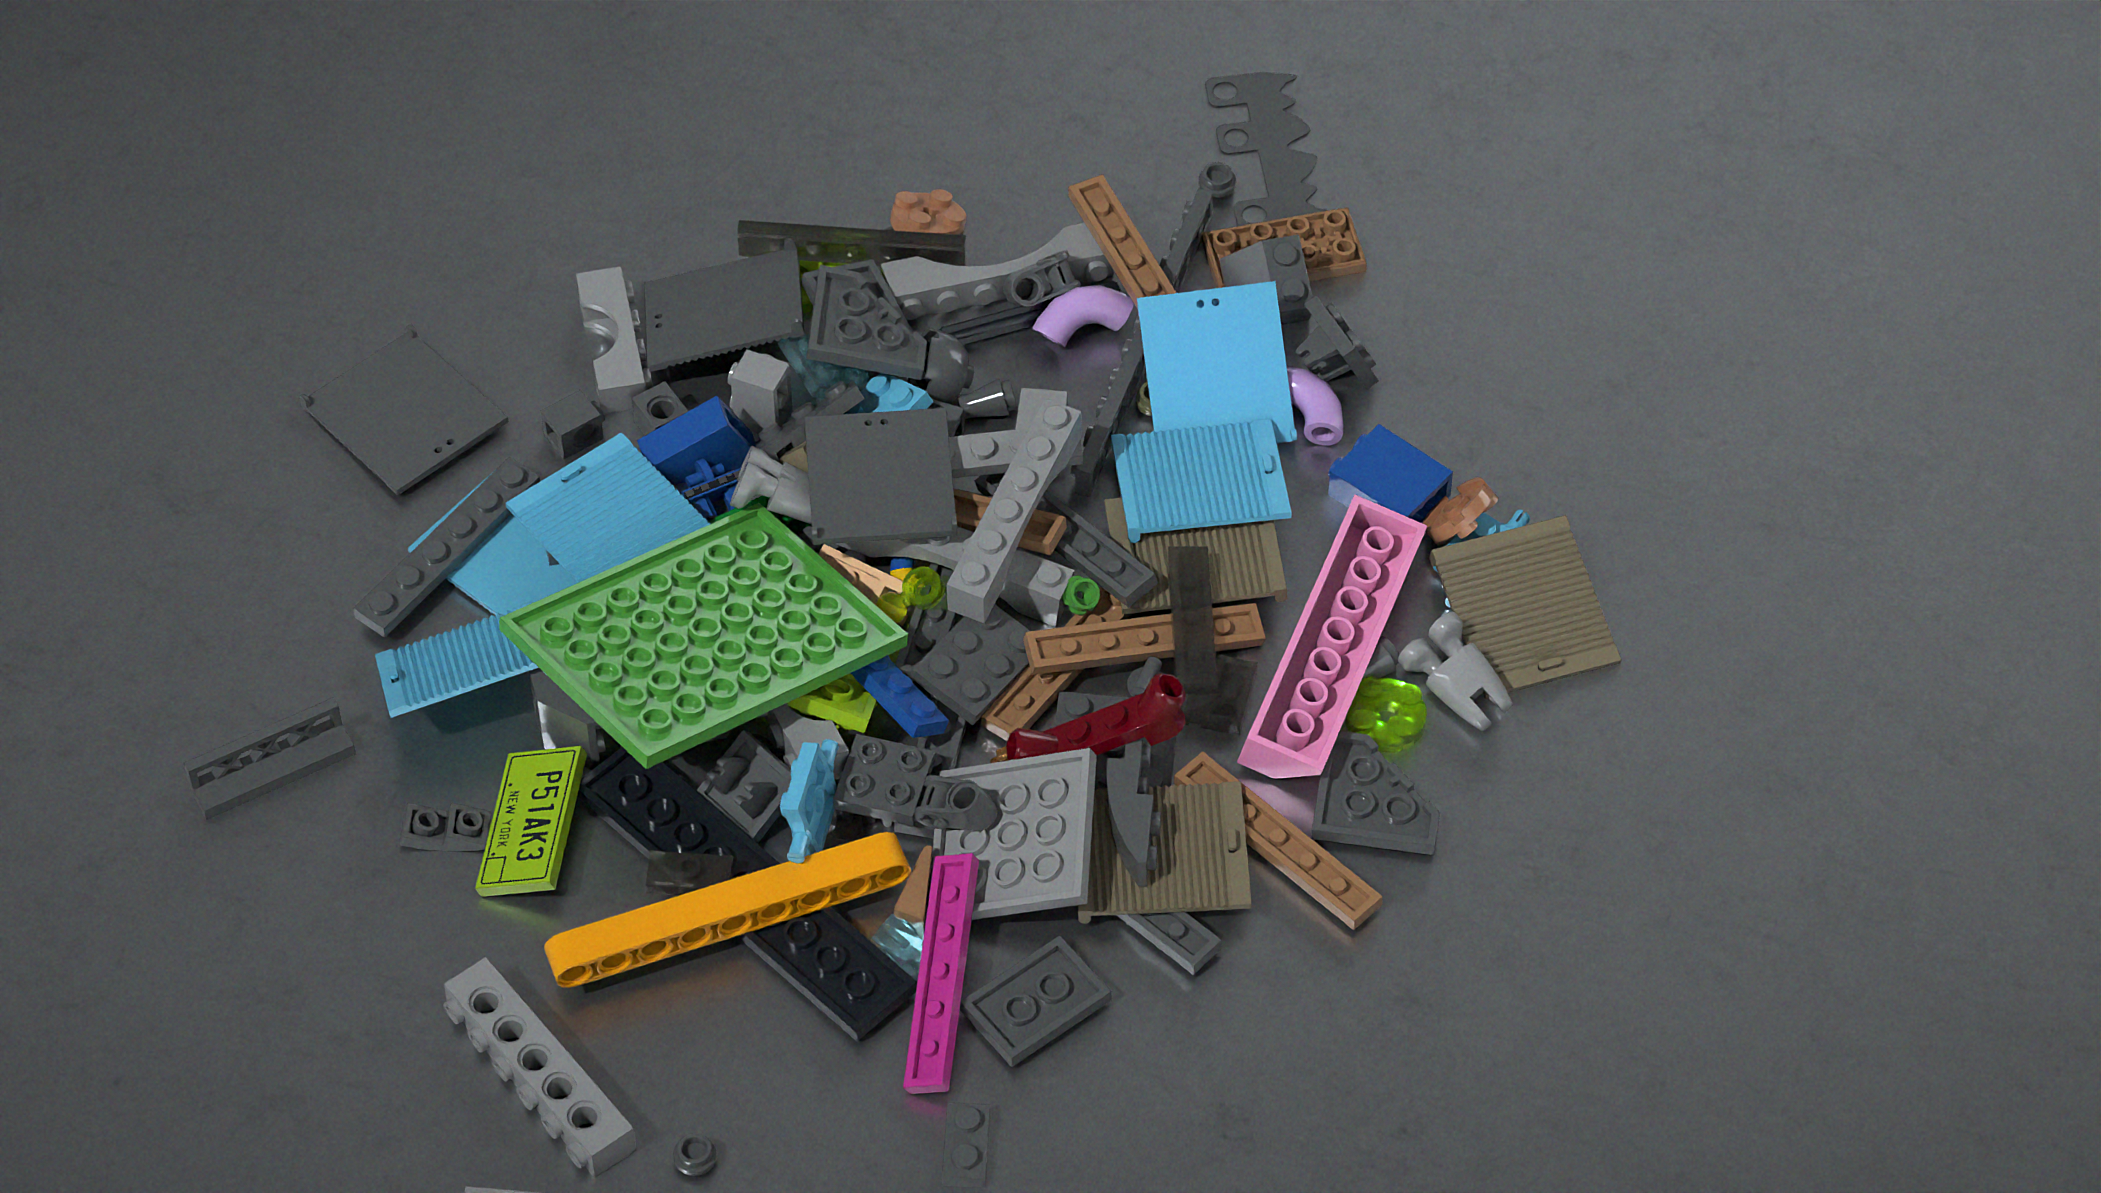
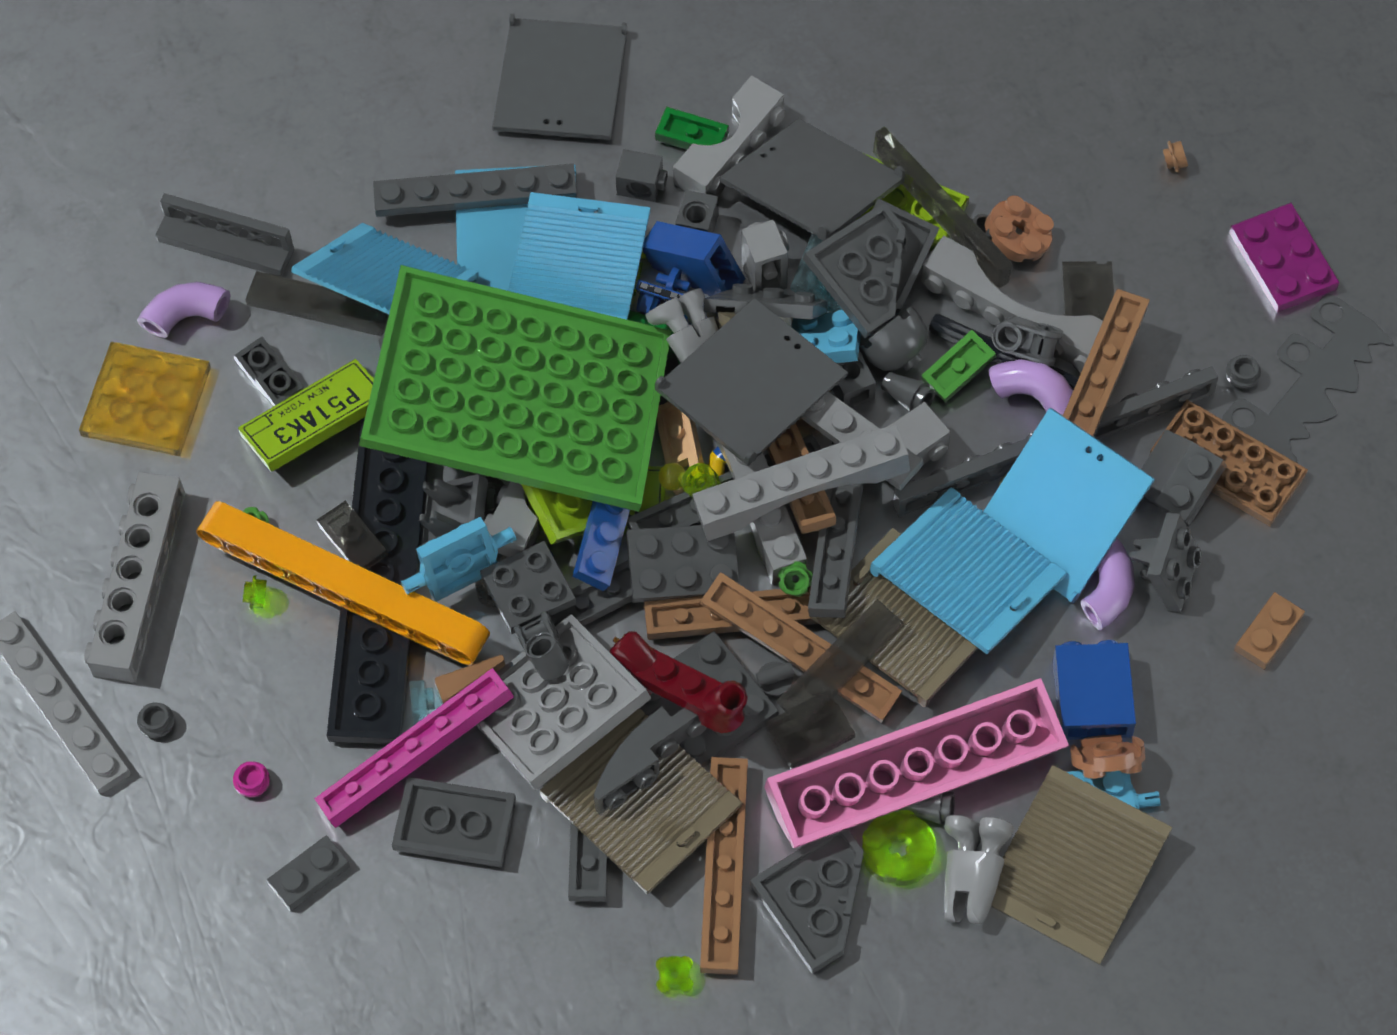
camera: 50 degrees right, 10 degrees up
none -> clear yellow plate [79,342,211,456]
none -> lavender cylinder [137,282,230,338]
none -> dark pink plate [233,761,270,798]
none -> clear neon green plate [243,575,267,610]
none -> clear smoke tile [245,271,389,336]
none -> green plate [655,106,729,150]
none -> clear neon green plate [656,956,694,994]
none -> bright green plate [921,330,996,403]
none -> clear smoke plate [1061,261,1114,320]
none -> medium nougat plate [1163,141,1188,173]
none -> magenta plate [1229,203,1339,313]
none -> medium nougat plate [1234,592,1305,670]

